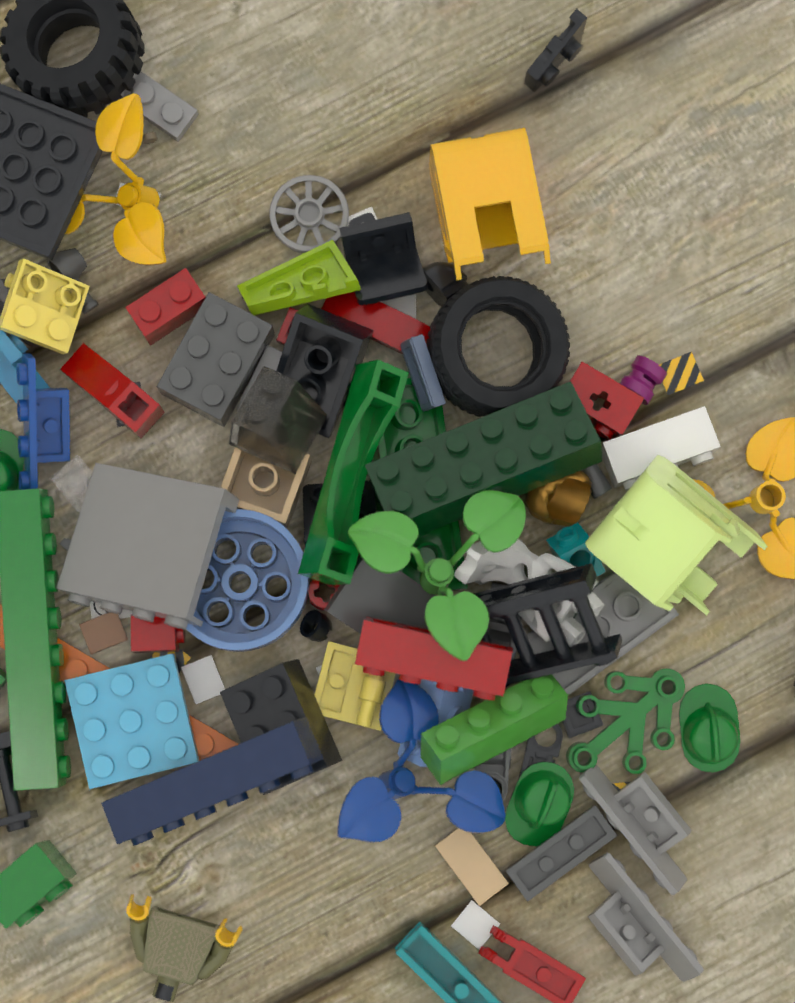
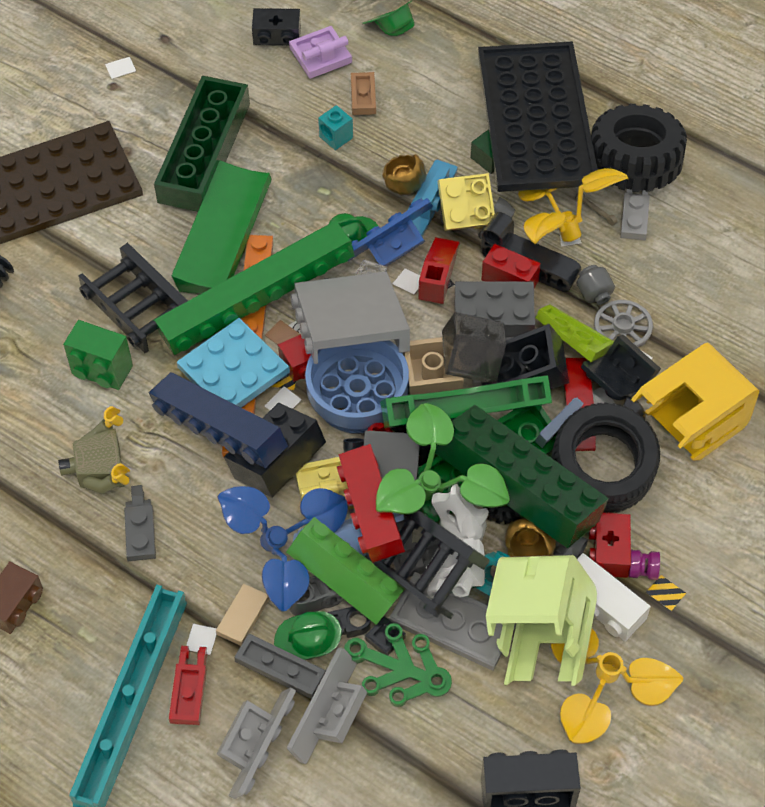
camera: 65 degrees right, 25 degrees down
green piece [679,683,740,772] -> none
none -> dark grey hinge [124,485,156,561]
none -> white sticker [392,269,420,294]
none -> black beam [481,212,582,292]
none -> dark grey head [577,265,615,305]

